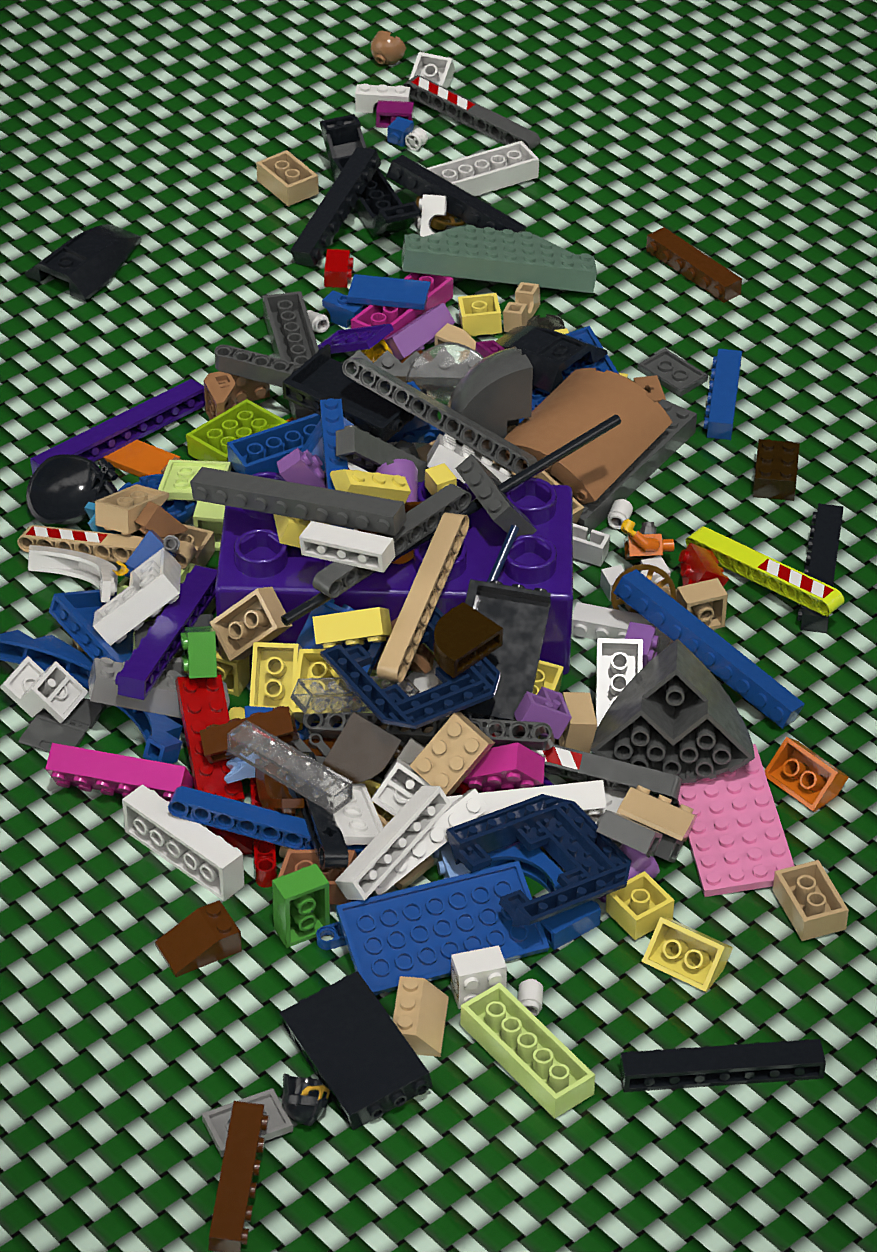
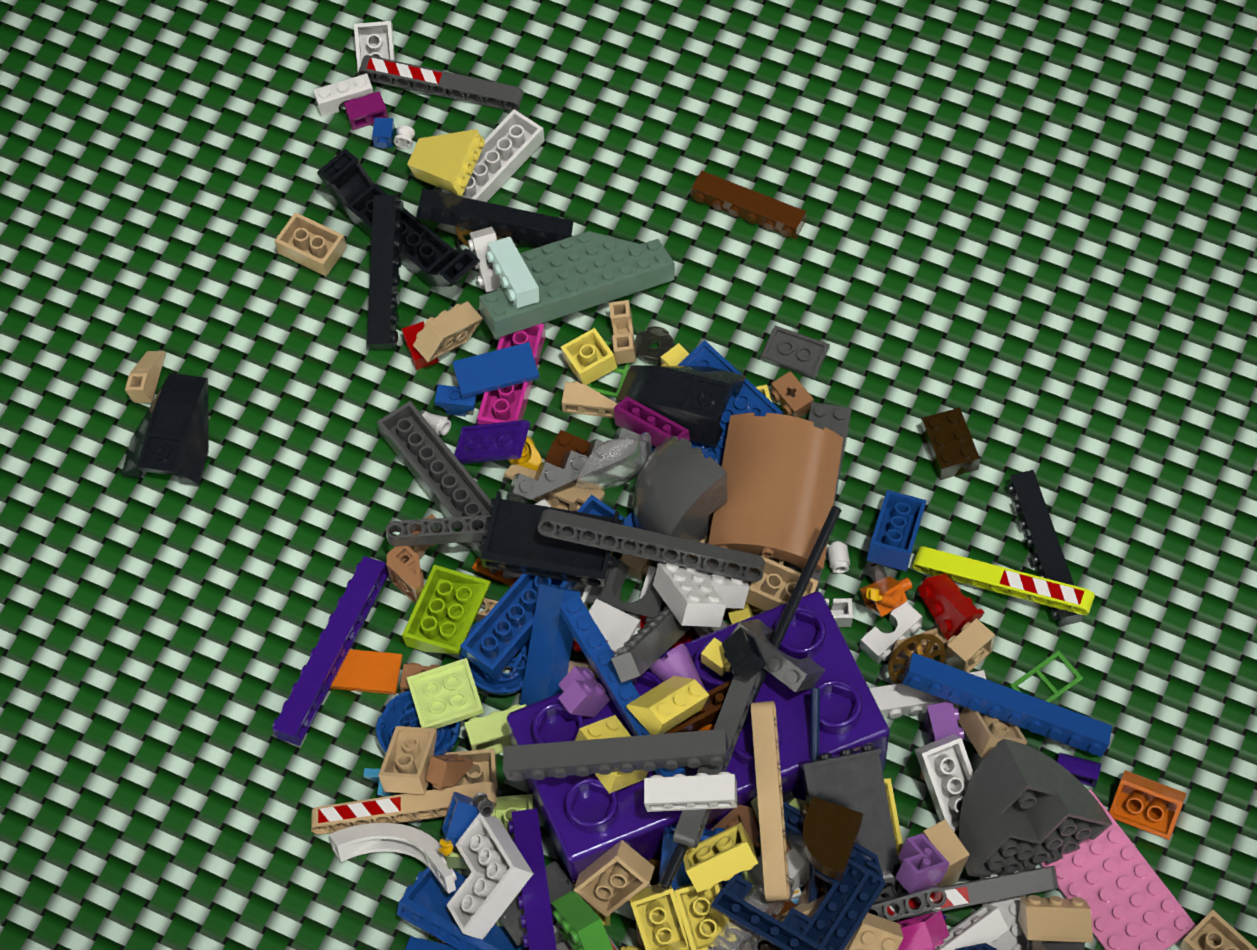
camera: 20 degrees left, 20 degrees up
black piece [26,454,118,525] -> none
medium nougat cylinder [371,30,406,65] -> none
medium lavender brick [385,303,455,361] -> none
blue brick [704,349,742,440] -> none
none -> tan slope [125,351,166,403]
none -> light yellow slope [407,129,485,196]
none -> tan brick [413,301,483,362]
none -> light aqua brick [486,237,539,308]
none -> black brick [722,627,767,681]
none -> blue brick [866,490,927,572]
none -> bright green window [1010,651,1083,703]
none -> dark purple brick [1057,752,1102,788]

